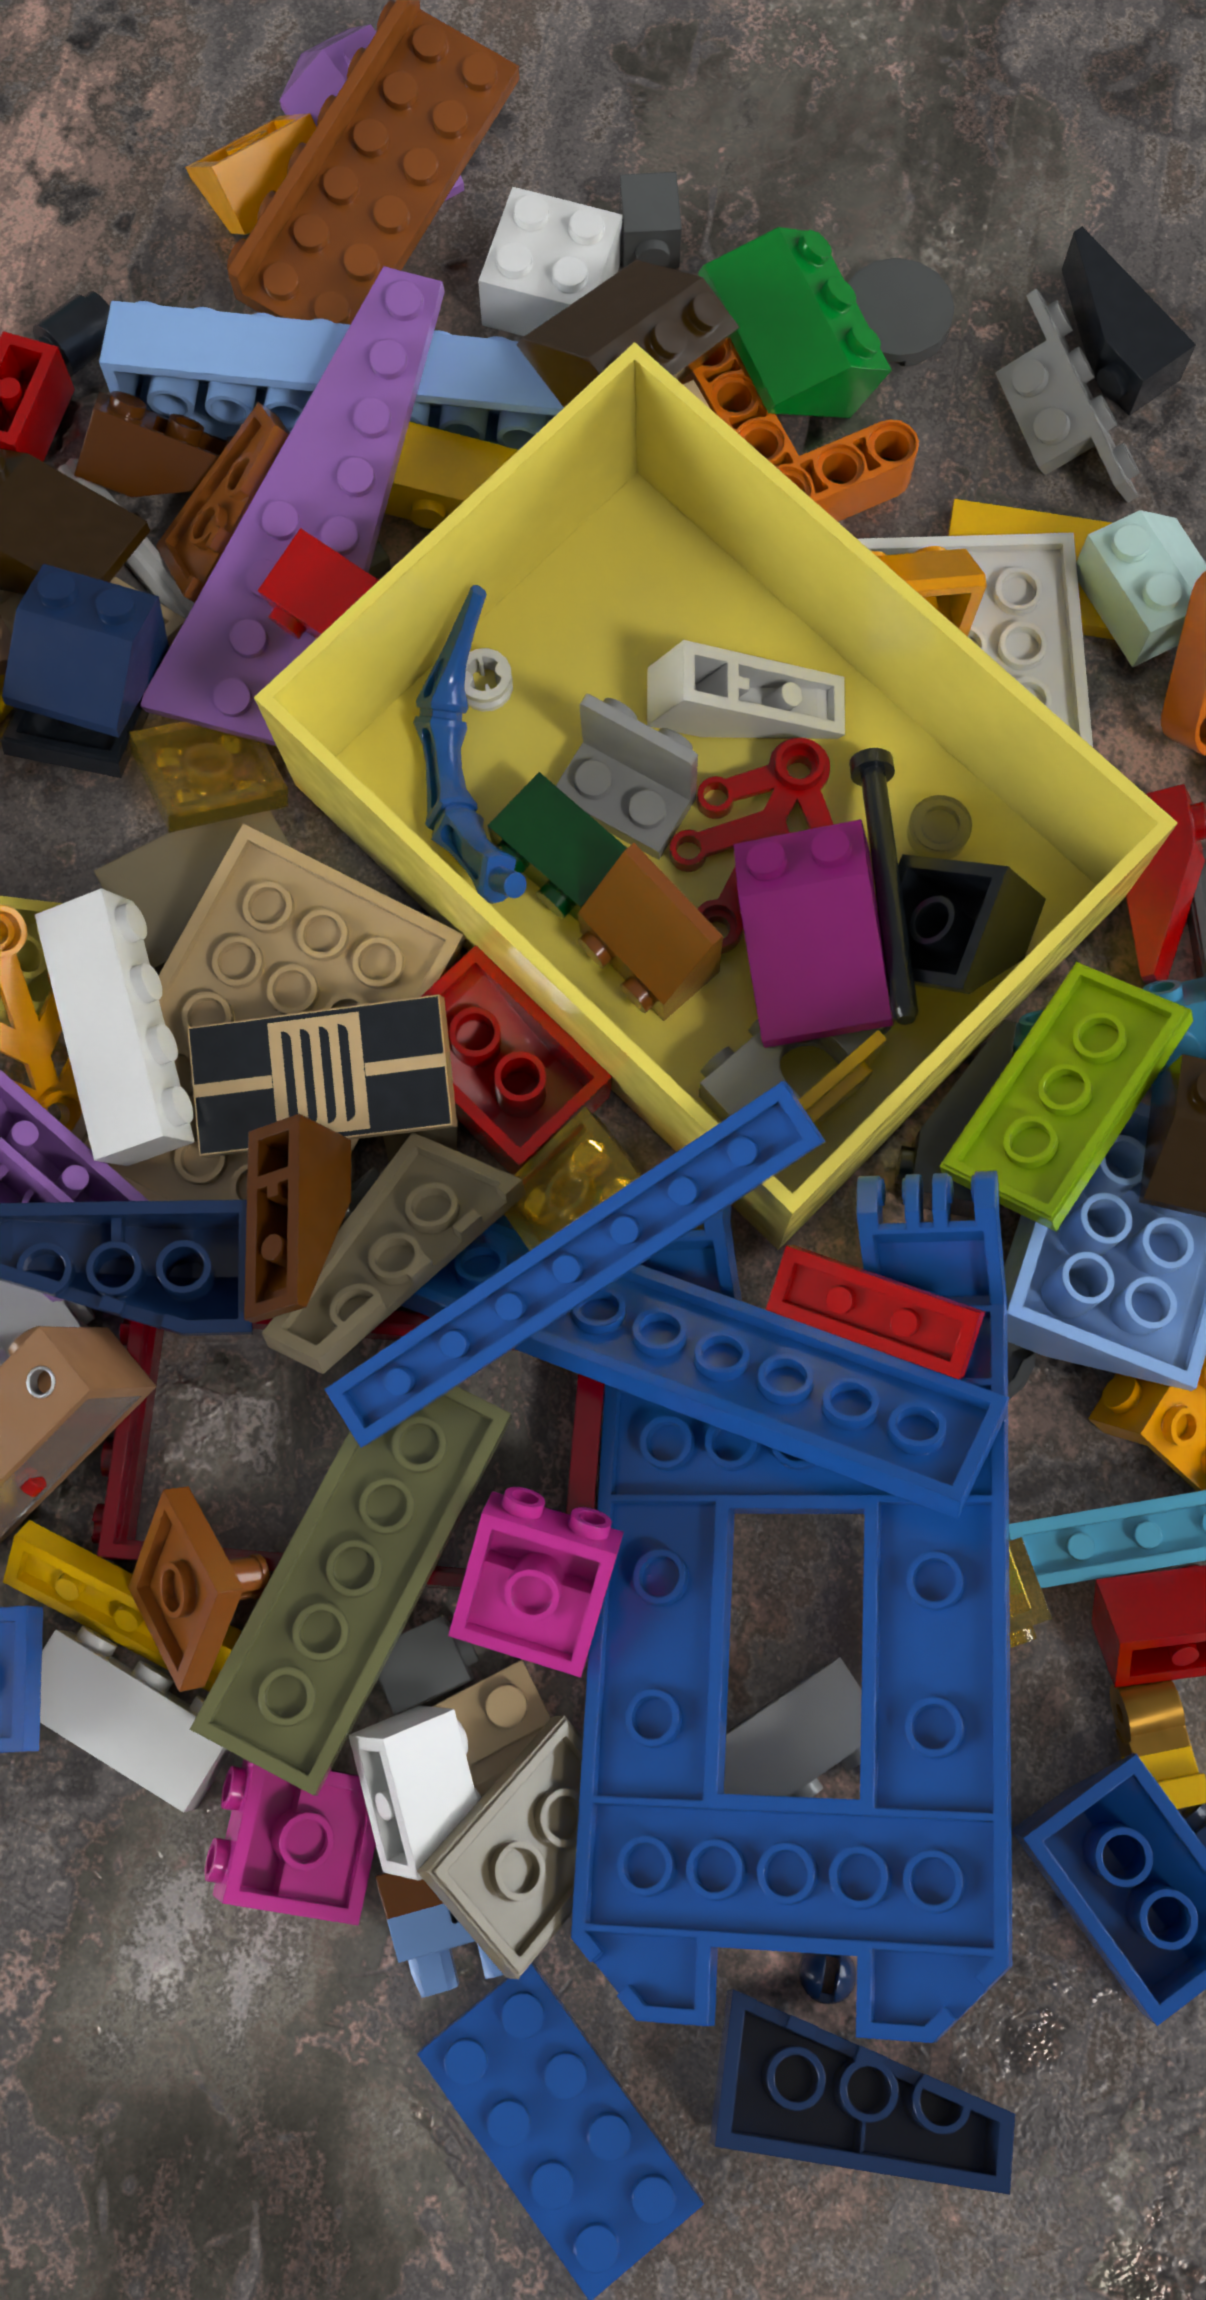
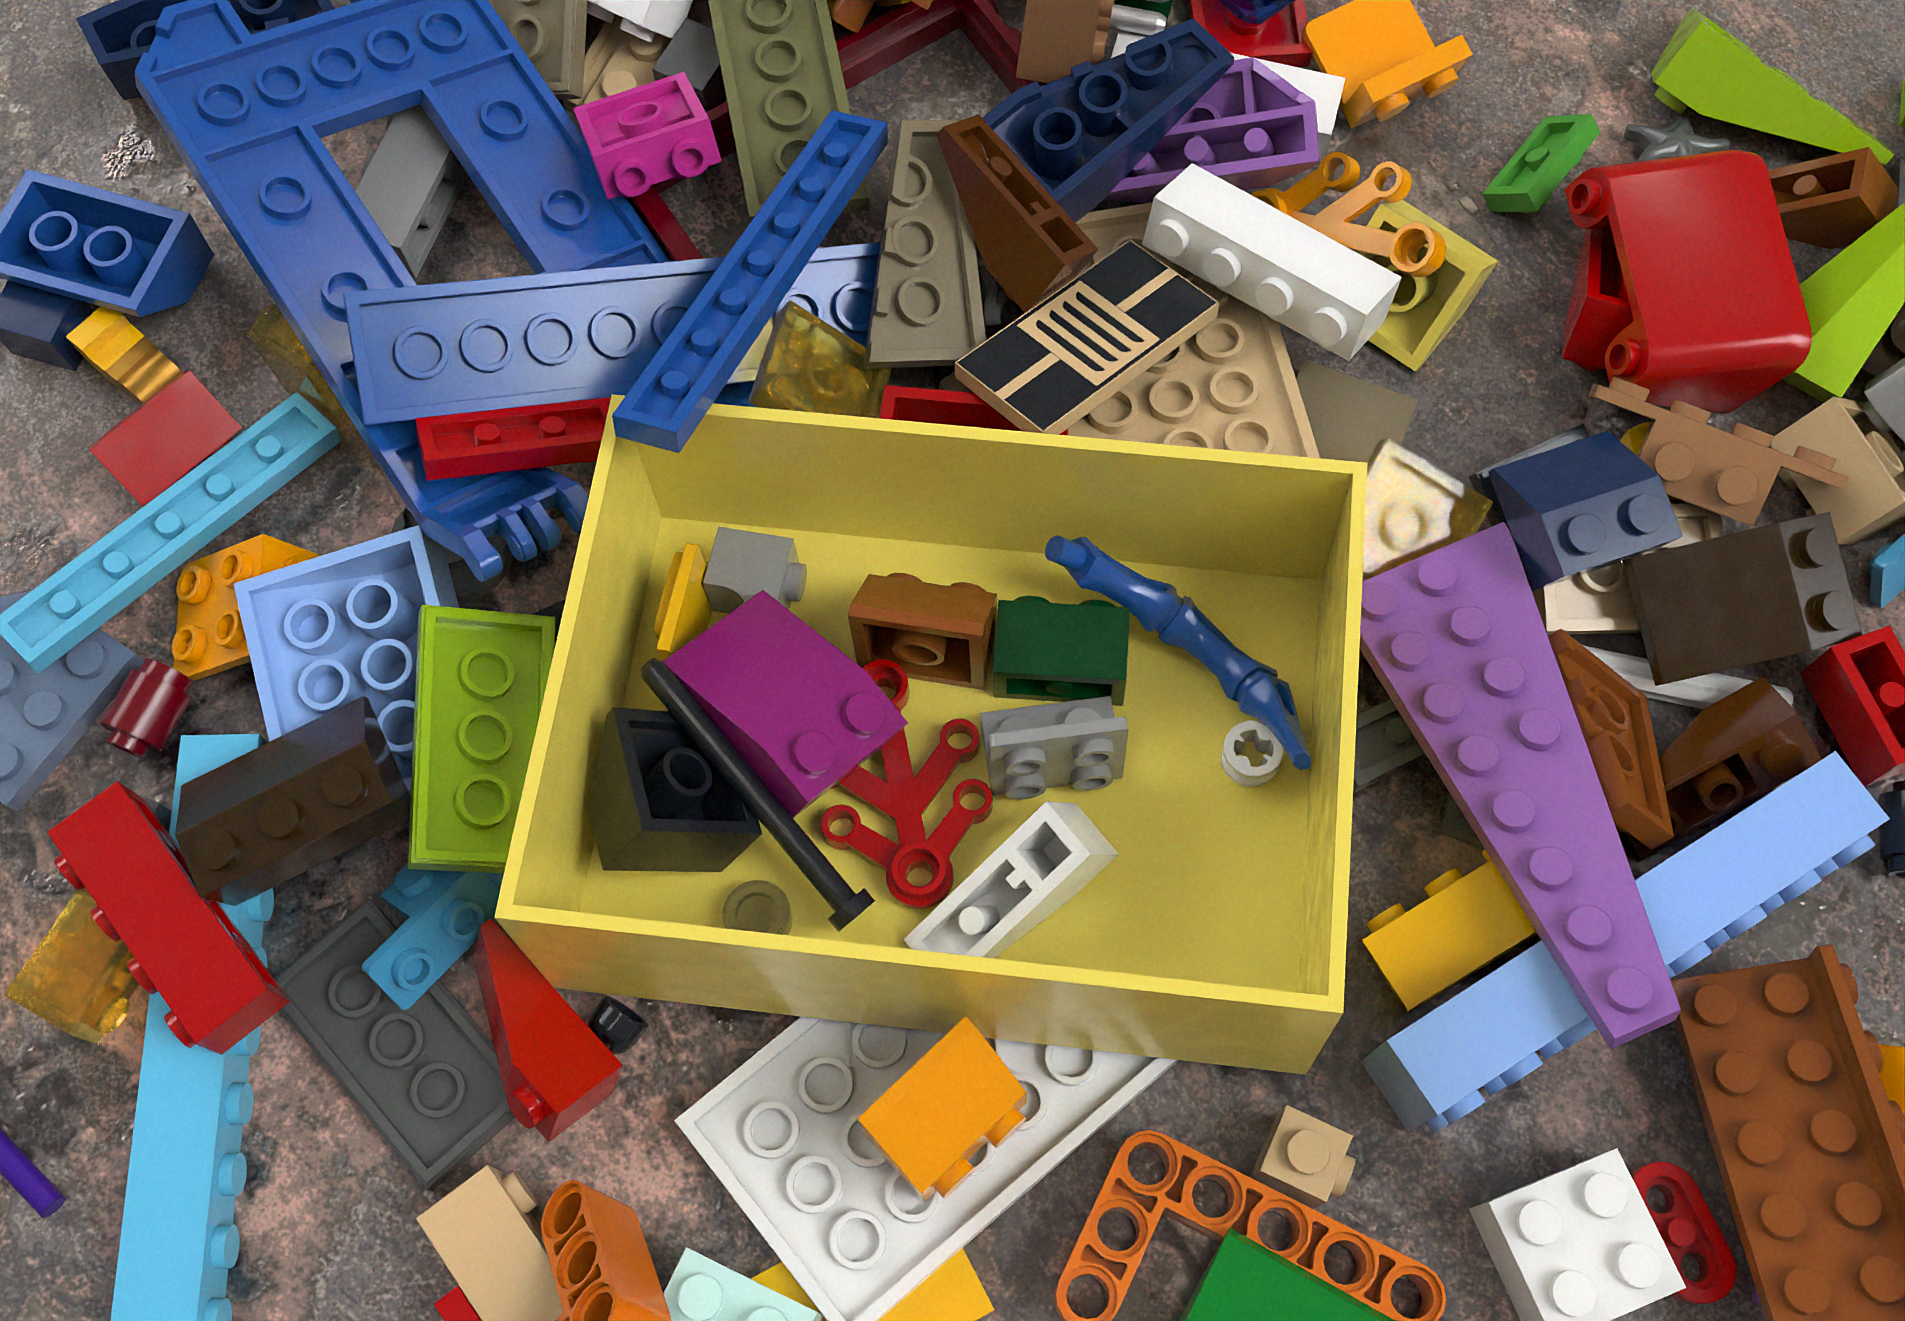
camera: 145 degrees right, 5 degrees down
red brick [257,528,379,639] -> none
dark brown slope [516,260,739,407] -> none
none -> red plate [1630,1162,1736,1305]

